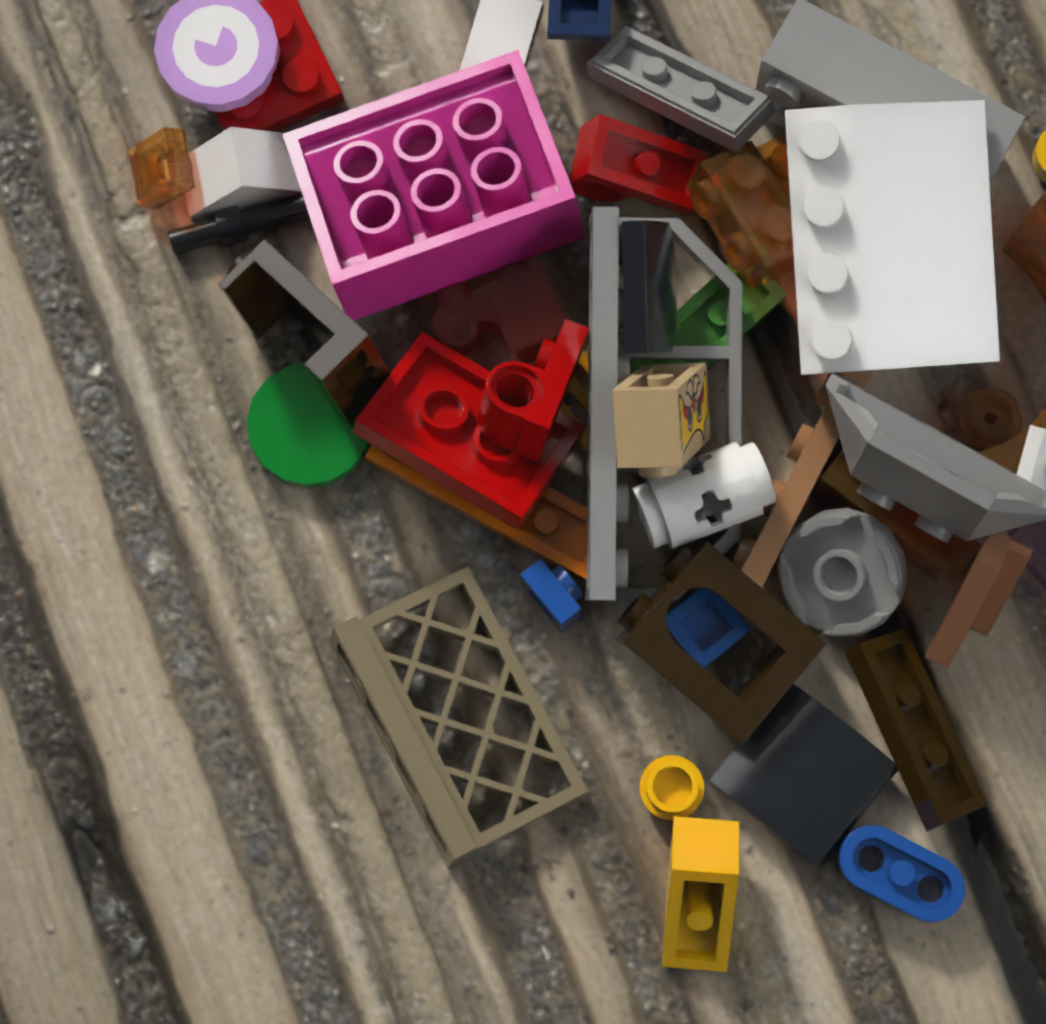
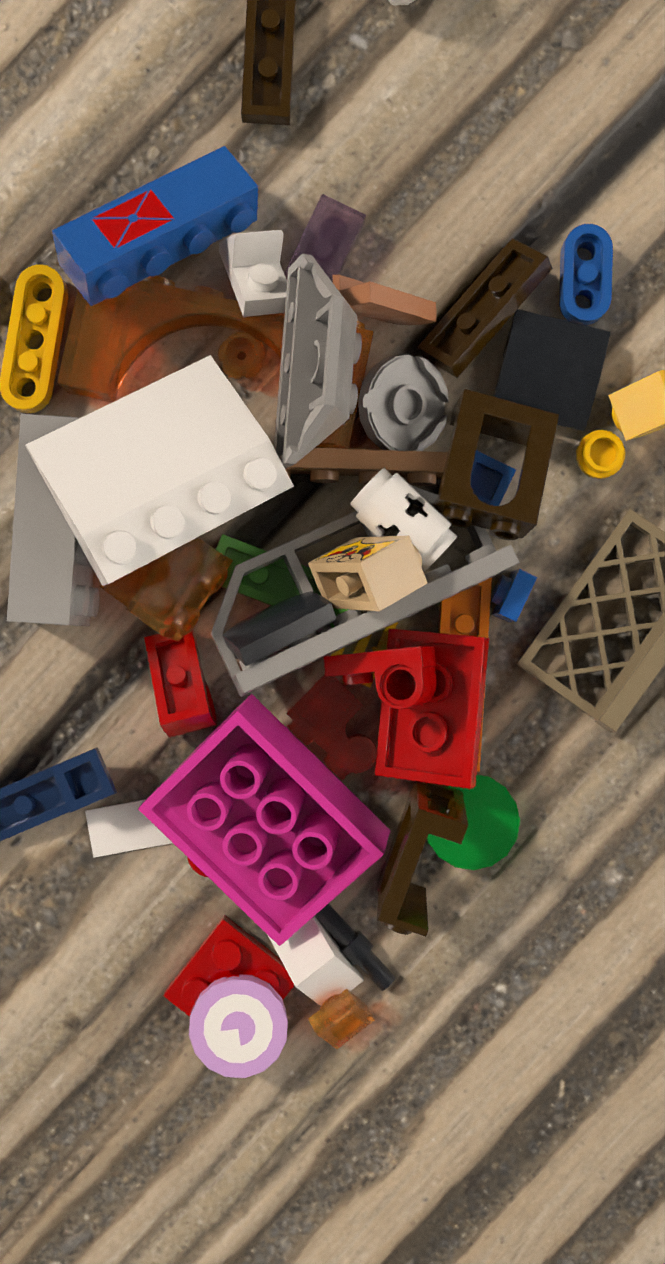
camera: 125 degrees left, 10 degrees up
light grey tile [587,25,774,153] -> none

